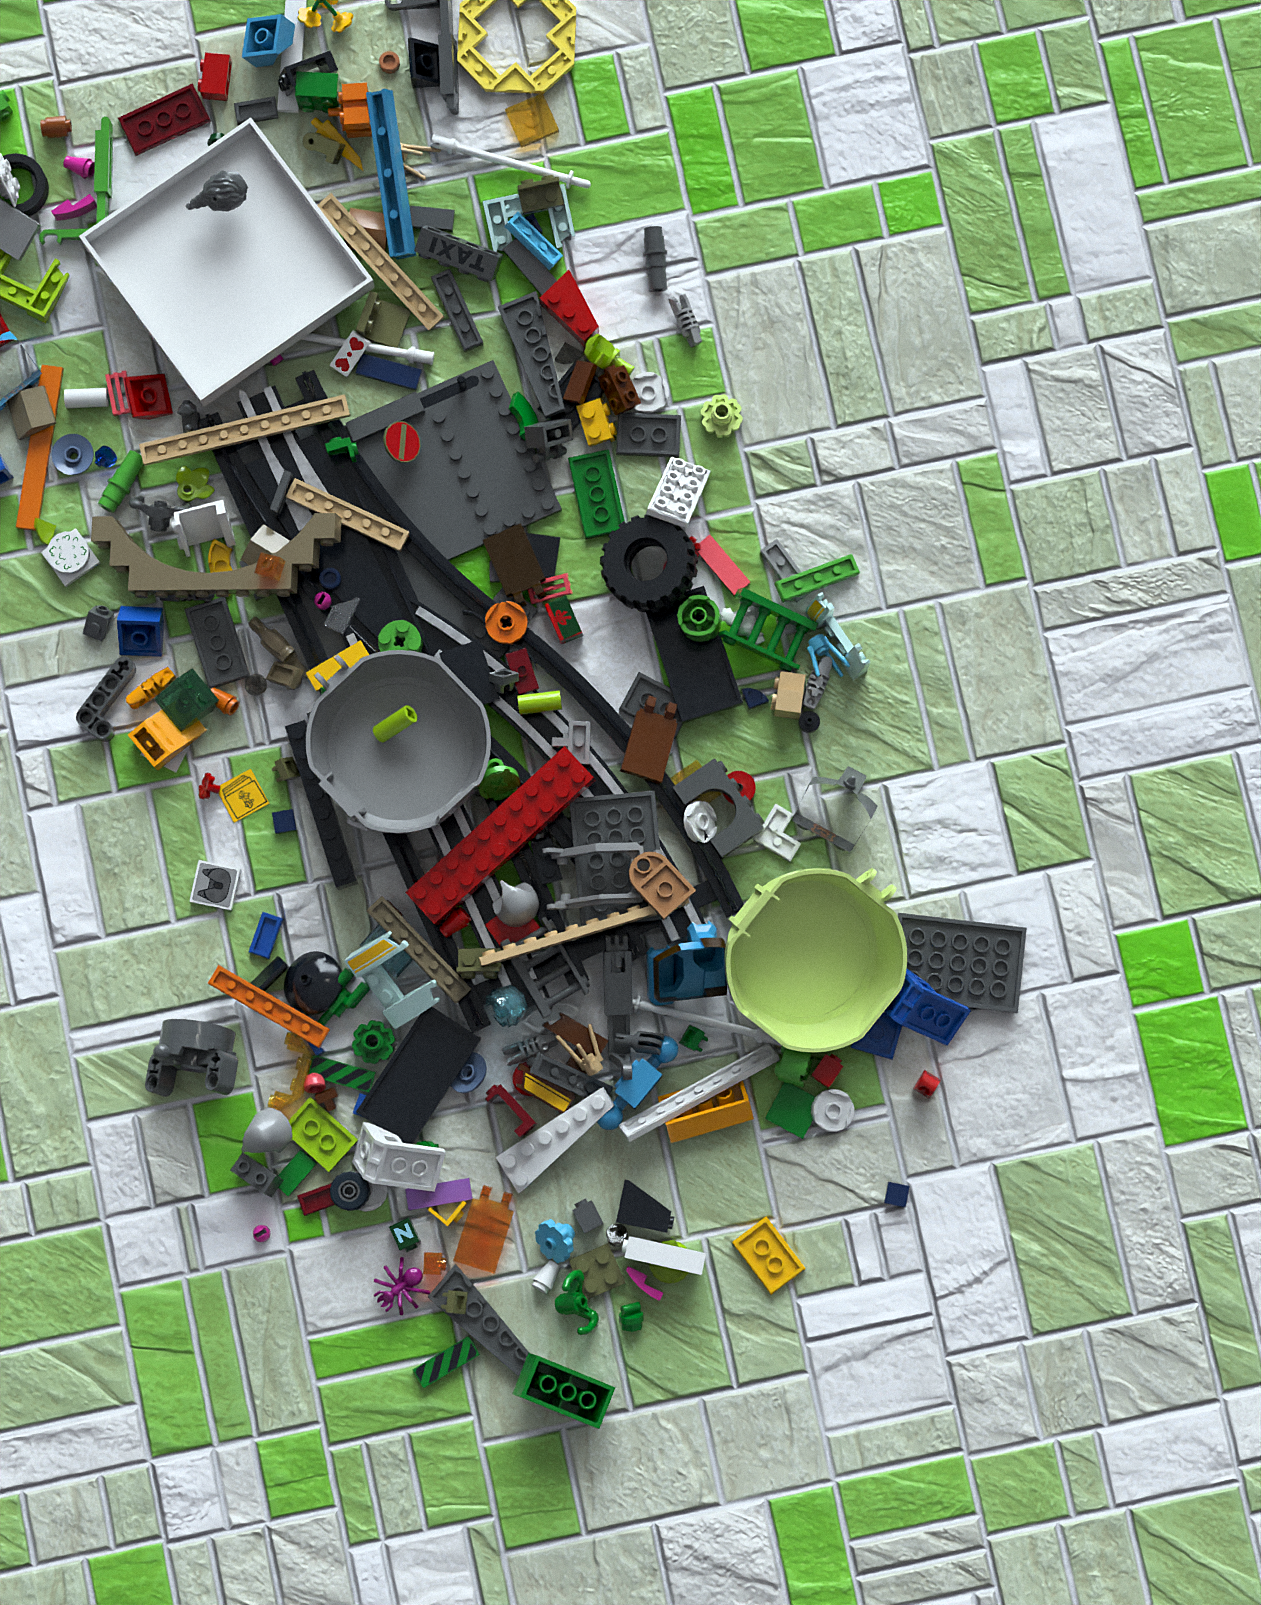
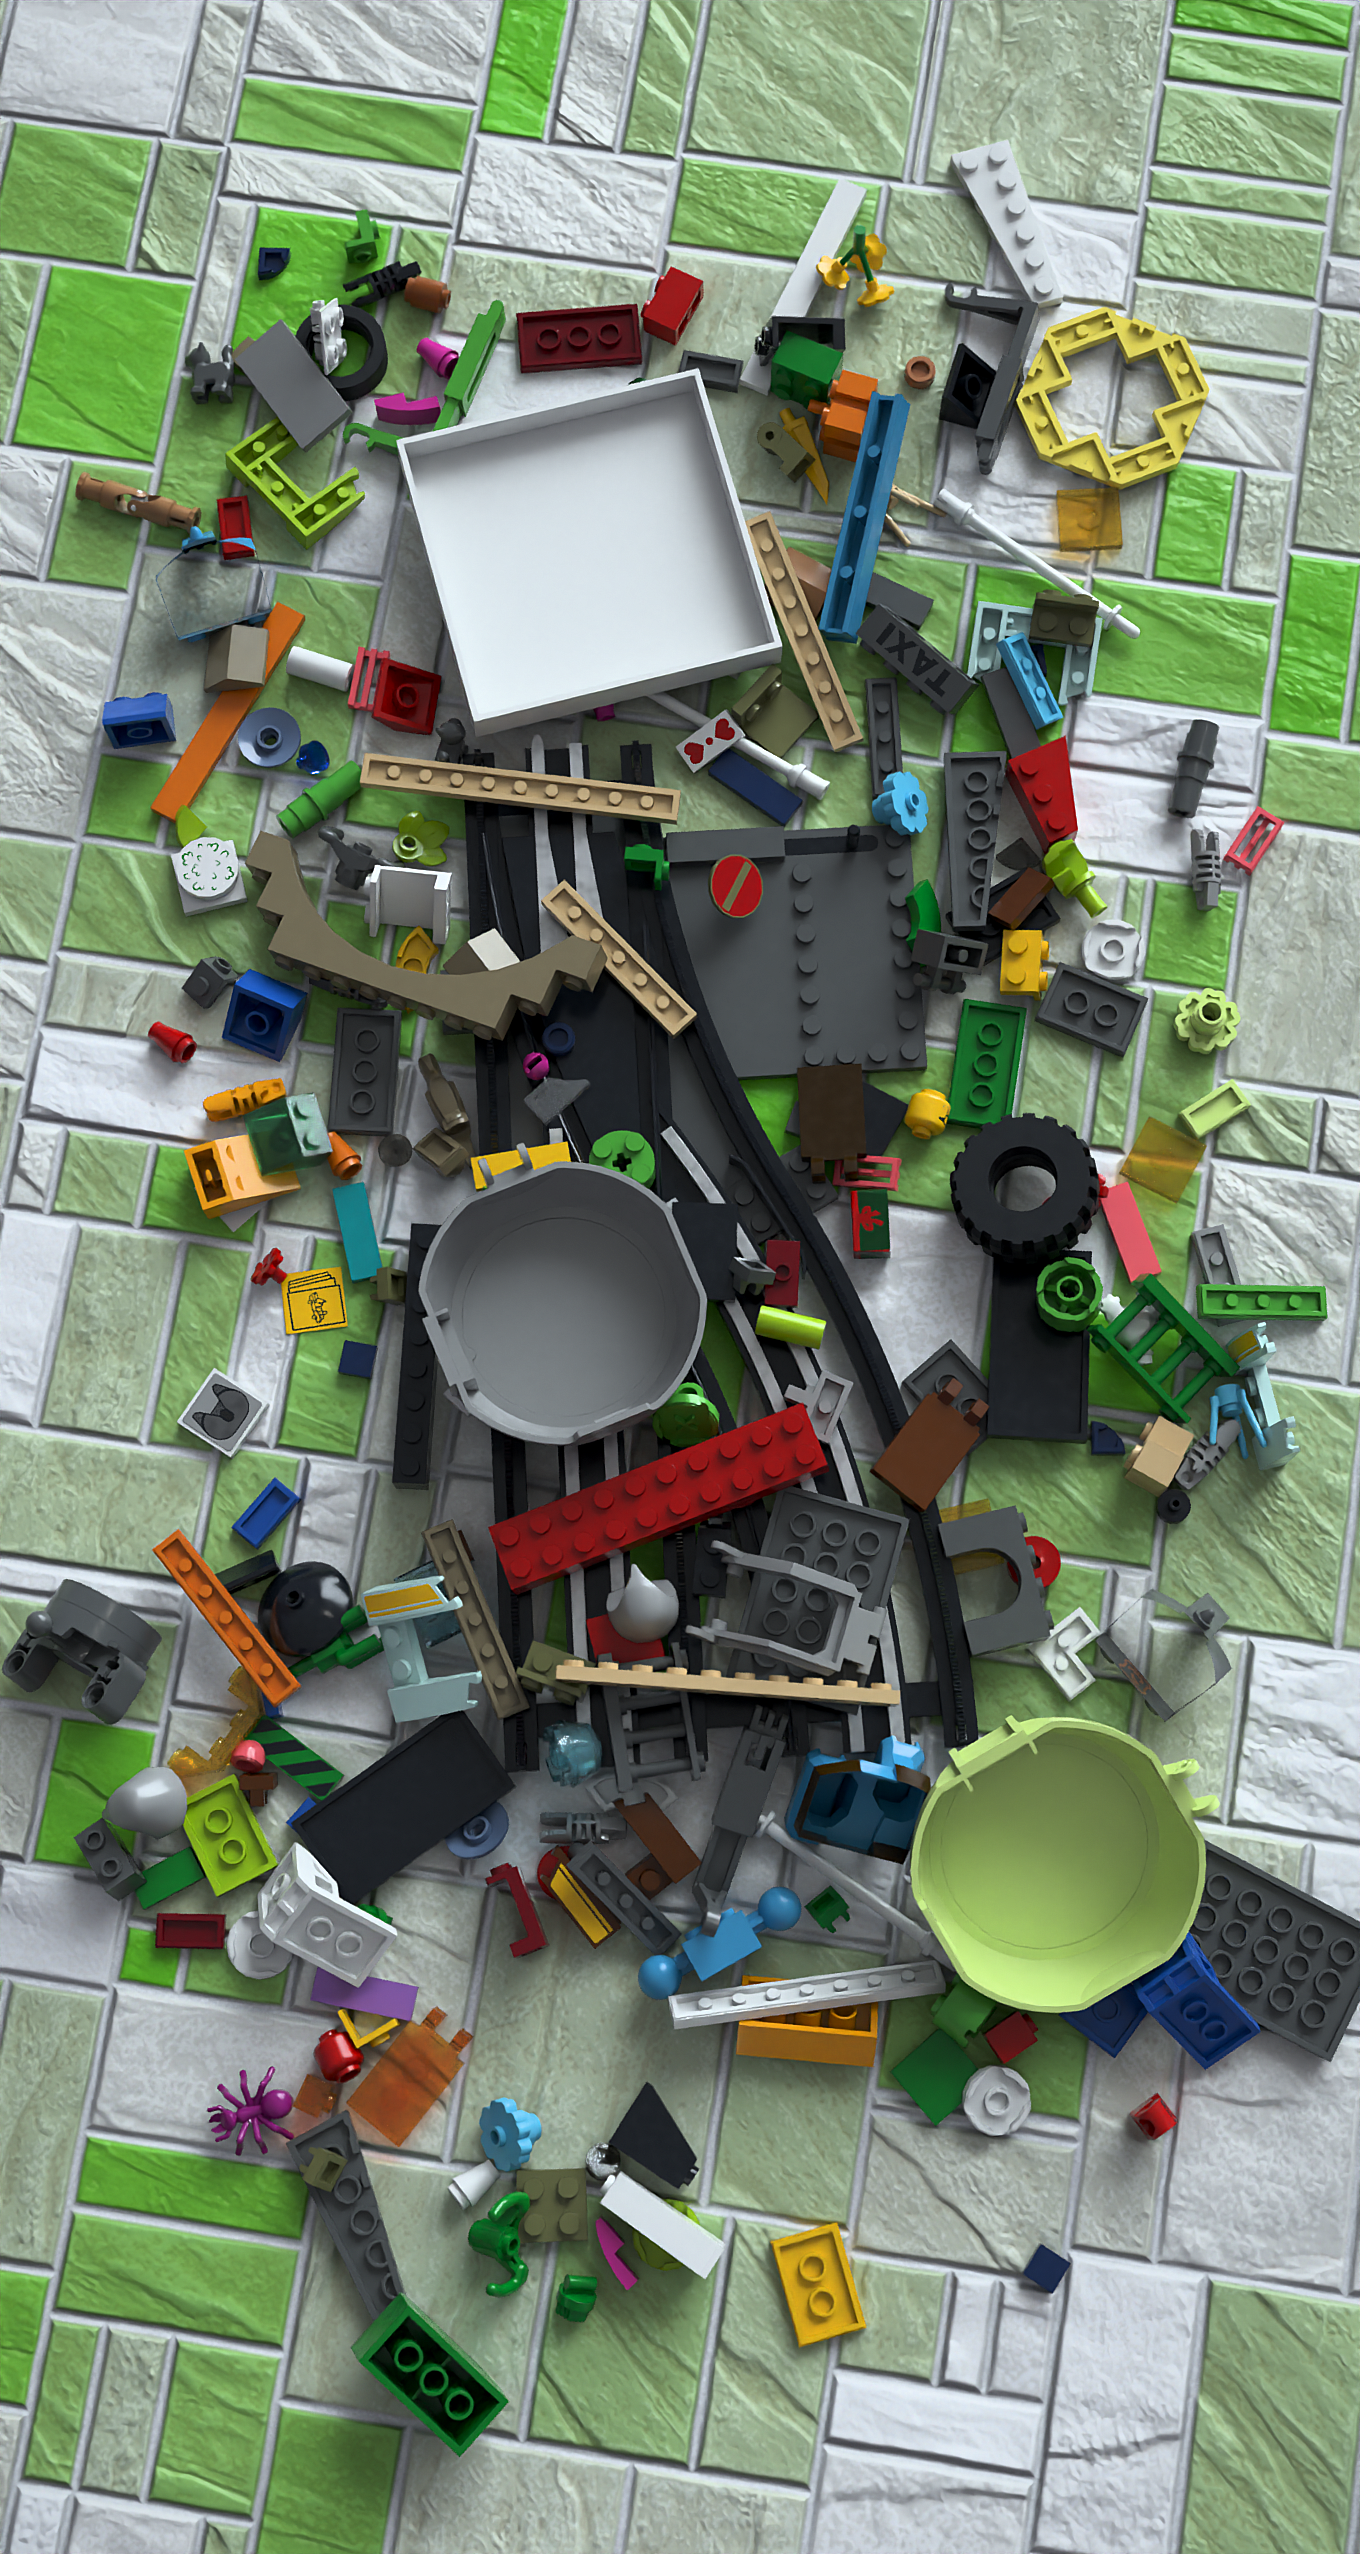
camera: 20 degrees right, 5 degrees down
dark grey beam [76,657,136,742] -> none
dark grey hair [185,171,248,212] -> none
dark azure slope [242,14,295,67] -> none
dark pink hinge [253,1225,271,1242] -> none
clear orange plate [254,552,285,581] -> none
dark grey tile [270,470,294,516] -> none
black wheel [330,1171,370,1211] -> none
green plant [352,1020,396,1064] -> none
lime piece [373,705,417,743] -> none
dark green brick [389,1217,421,1253] -> none
tile [412,1336,480,1388] -> none
red cone [439,907,471,938] -> none
orange plate [485,601,528,645] -> none
white wing [496,1087,615,1193] -> none
tan plant [556,1024,603,1076] -> none
dark grey brick [572,1198,604,1234] -> none
reddish brown brick [598,365,641,416] -> none
dark grey arm [615,1031,664,1055] -> none
medium nougat tile [629,852,696,920] -> none
white tile [646,457,711,528] -> none
white tile [684,801,717,843] -> none
none -> red cone [148,1022,197,1063]
none -> red head [313,2029,364,2084]
none -> teal tile [332,1182,383,1283]
none -> black hinge [343,261,422,308]
none -> medium azure plant [872,771,929,836]
none -> yellow head [904,1089,951,1139]
none -> clear yellow tile [1119,1116,1207,1204]
none -> yellowish green tile [1178,1079,1251,1142]
none -> coral tile [1223,806,1285,876]

